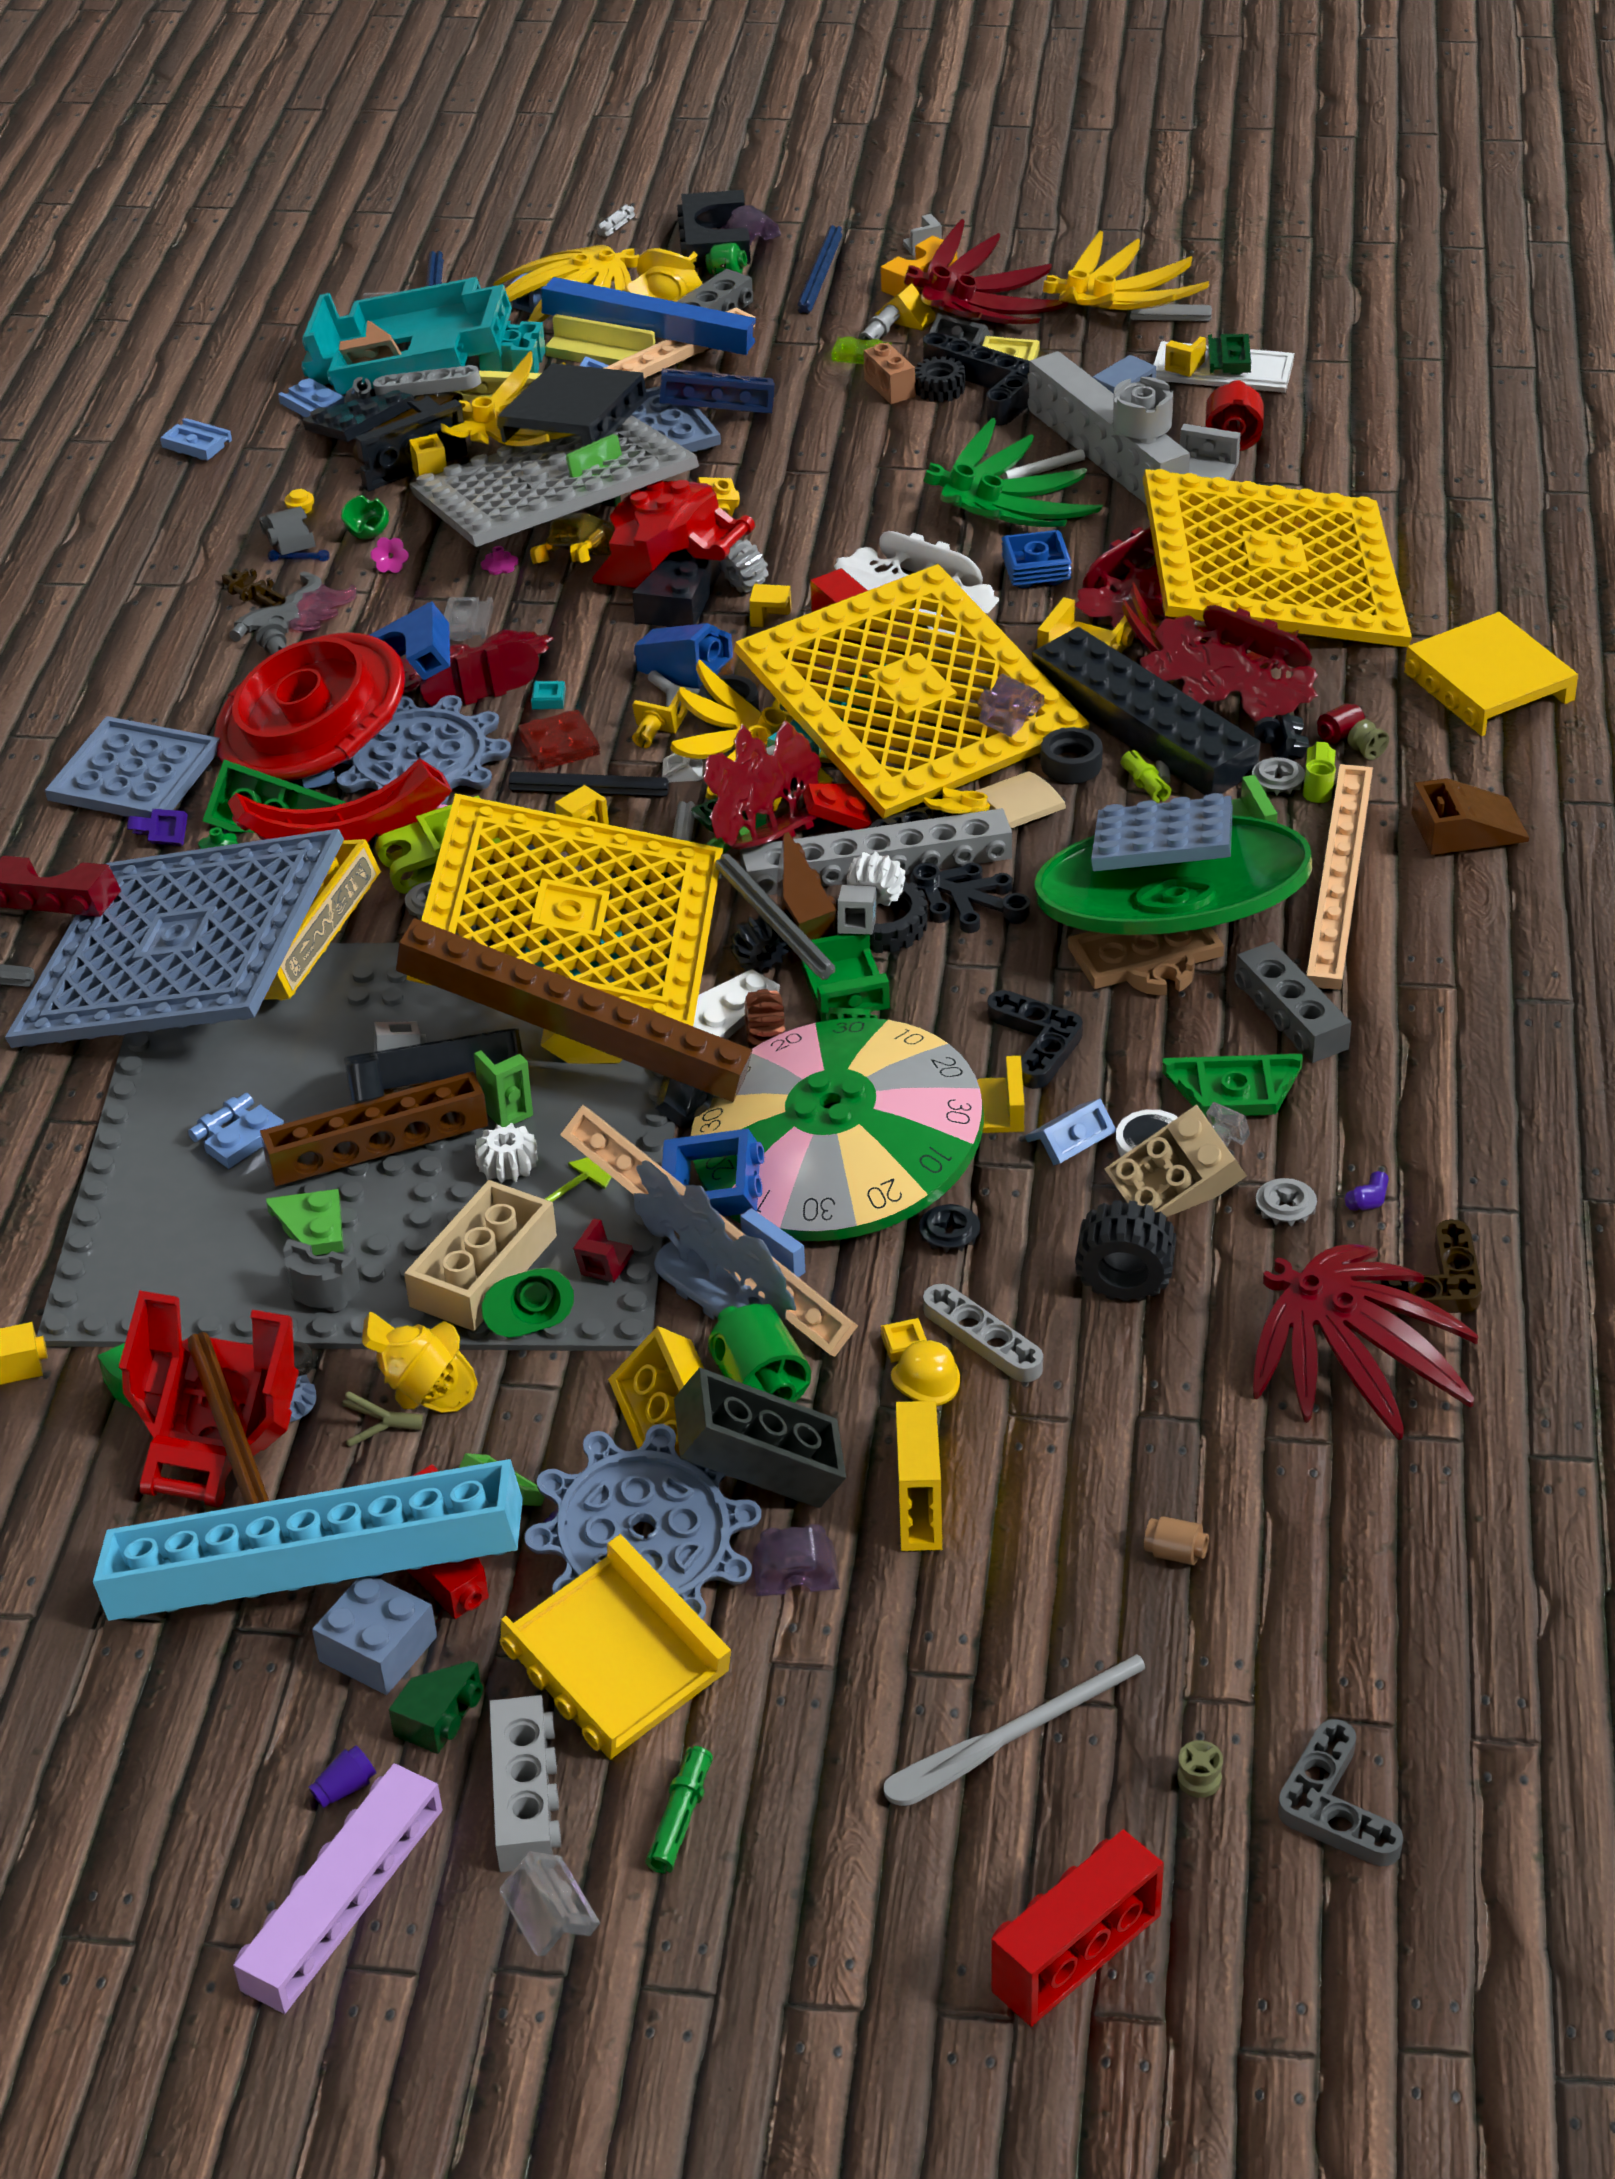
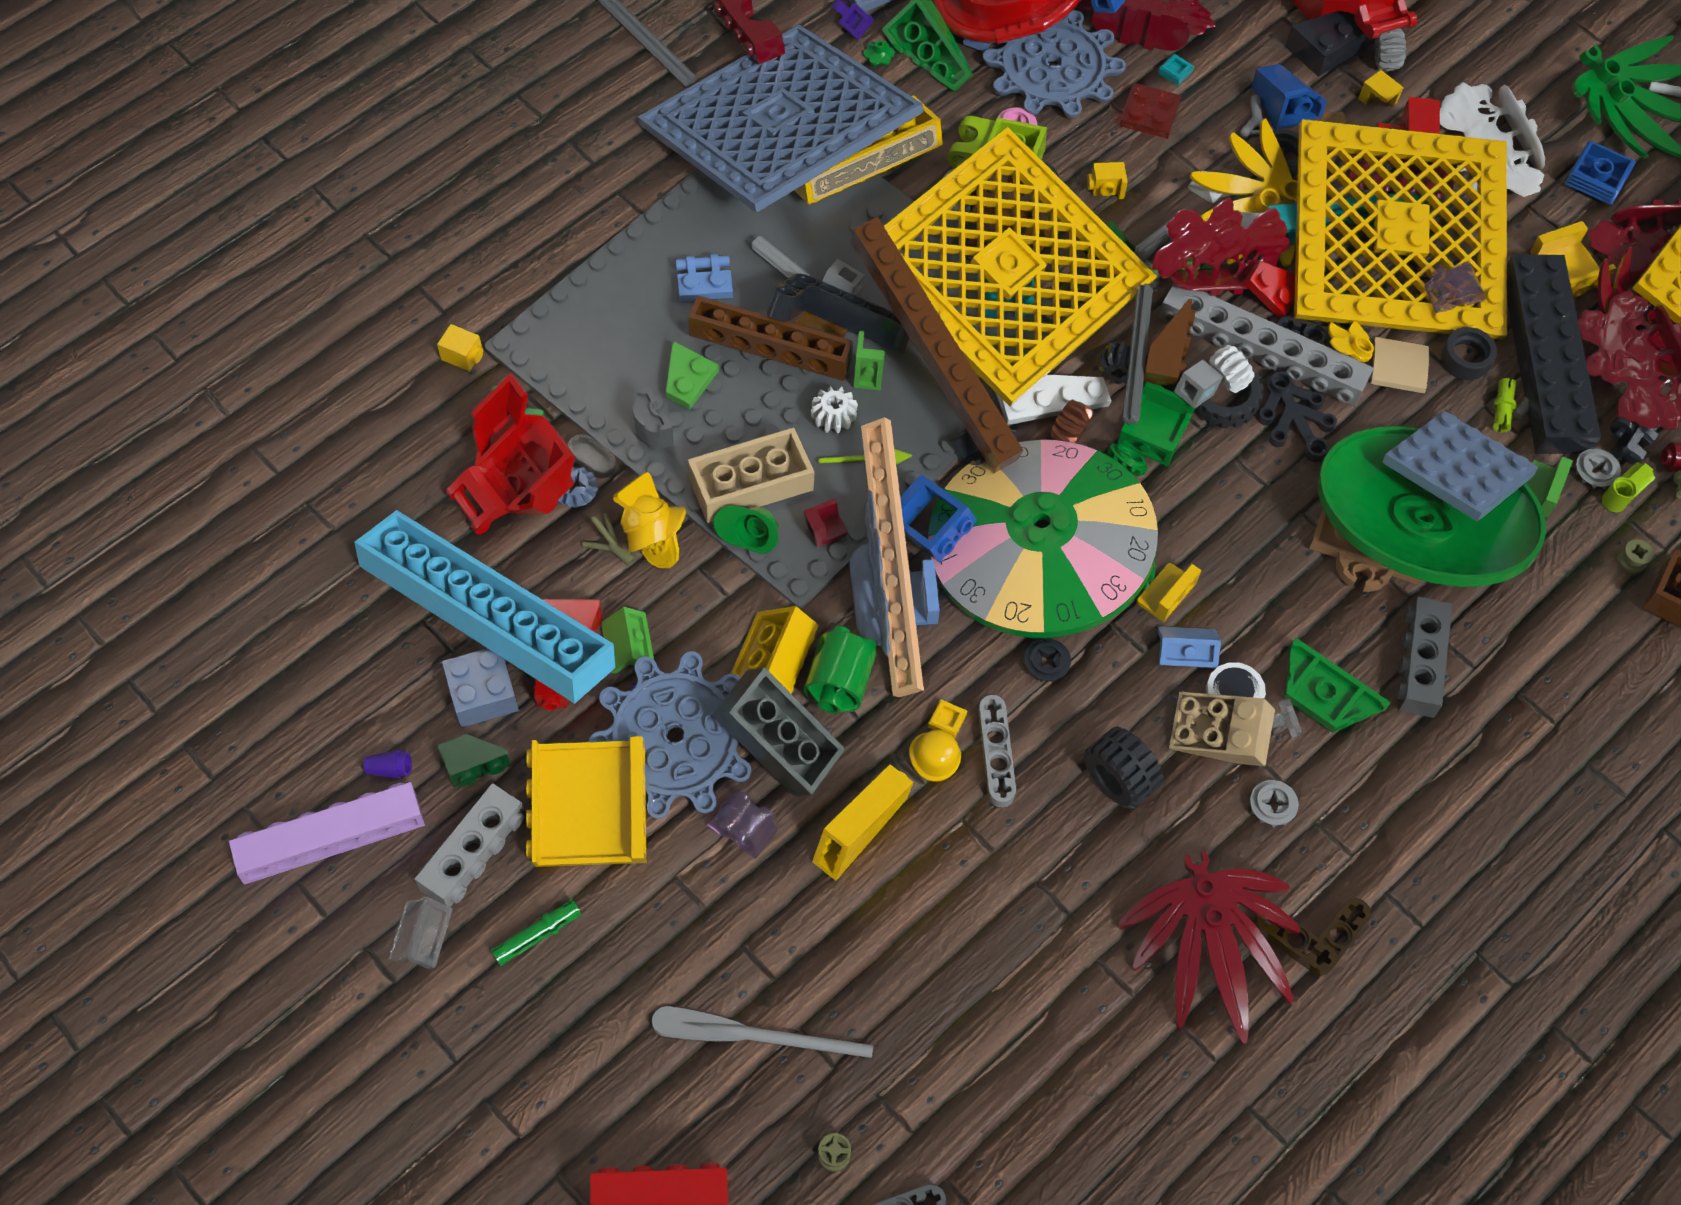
camera: 35 degrees right, 20 degrees up
reddish brown axle [188,1332,269,1505] -> none
red arch [228,758,452,847] -> none
black axle [509,771,669,797] -> none
yellow bracket [632,687,689,748] -> none
black beam [987,990,1083,1089] -> none
medium nougat brick [1144,1516,1209,1565] -> none
light nougat plate [1307,764,1373,990] -> none
dark purple arm [1345,1171,1389,1211] -> none
none -> light grey axle [752,236,810,278]
none -> olive wheel [1617,539,1654,575]

